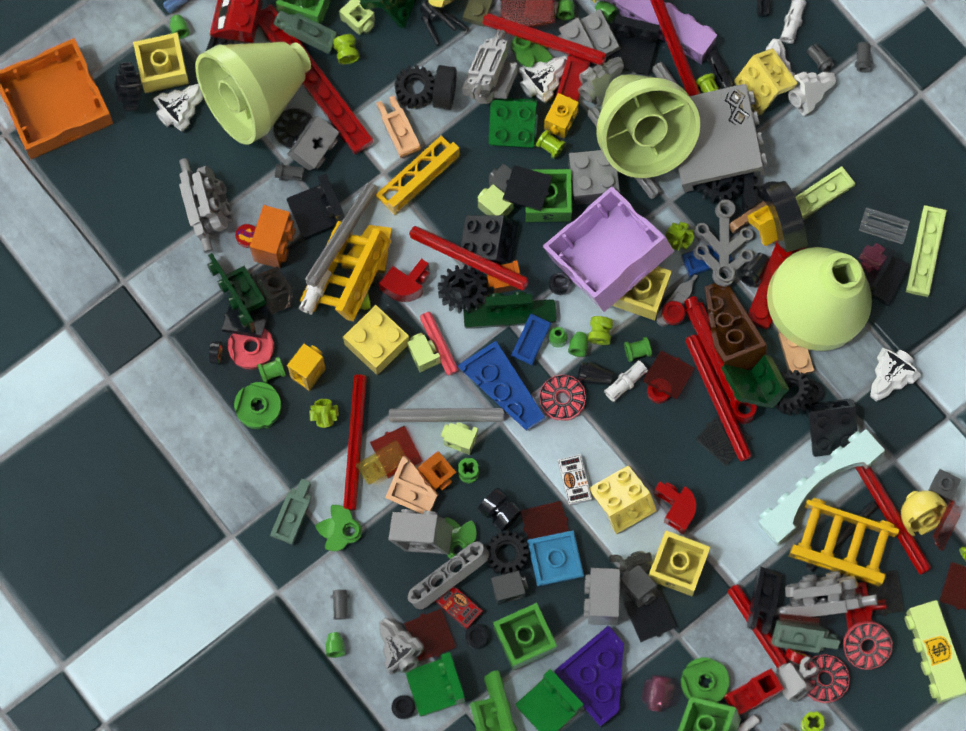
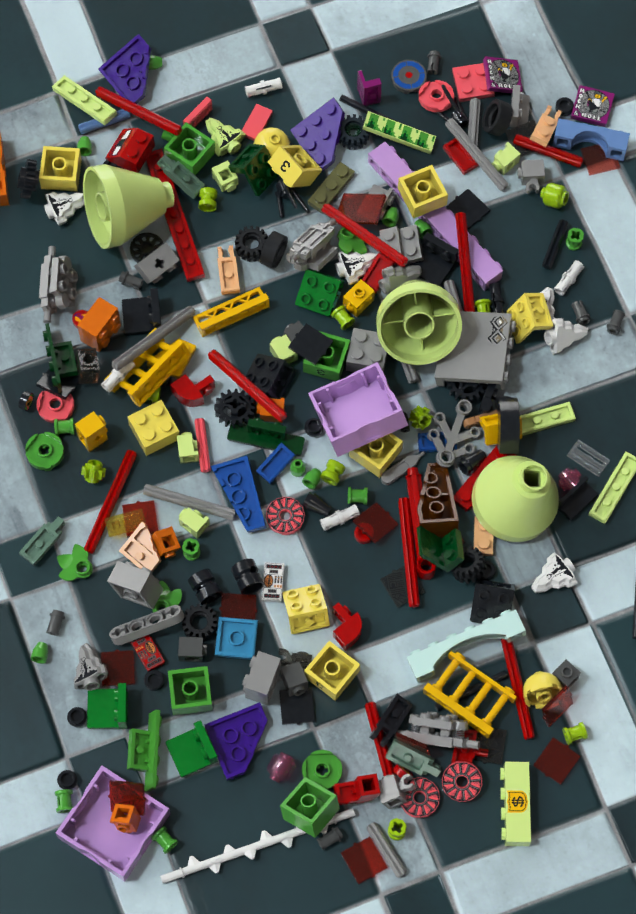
camera: 15 degrees right, 5 degrees down
red tile [662,301,685,325] -> none
none -> black wheel [231,558,264,595]

